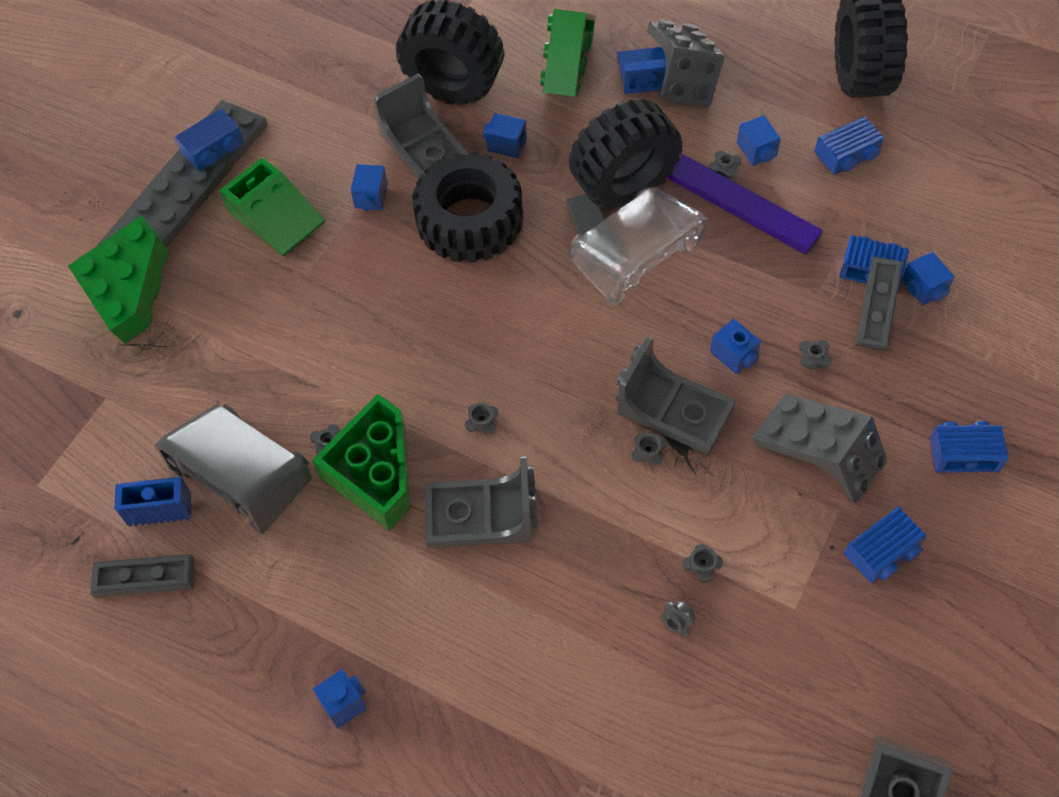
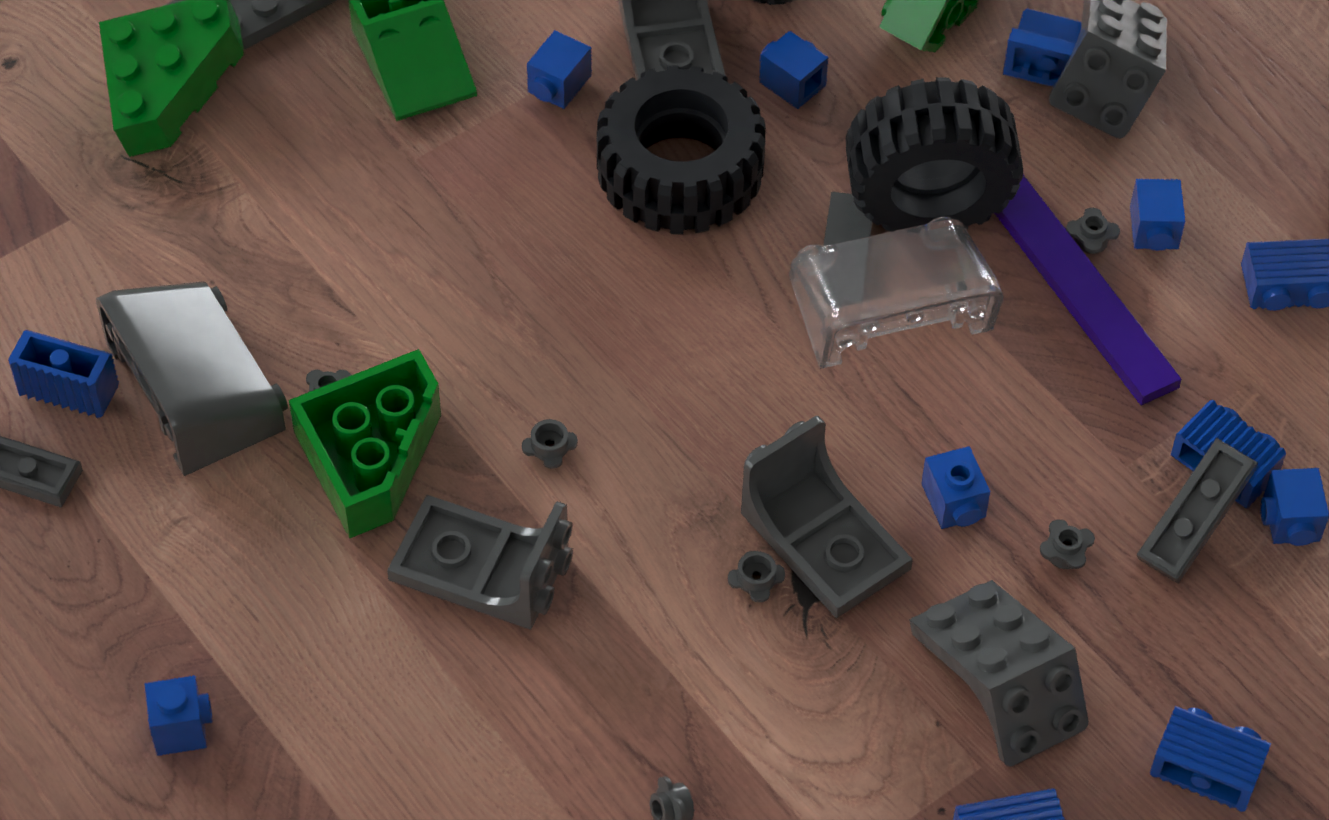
camera: 20 degrees right, 5 degrees down
dark grey plate [683,544,723,583] -> none

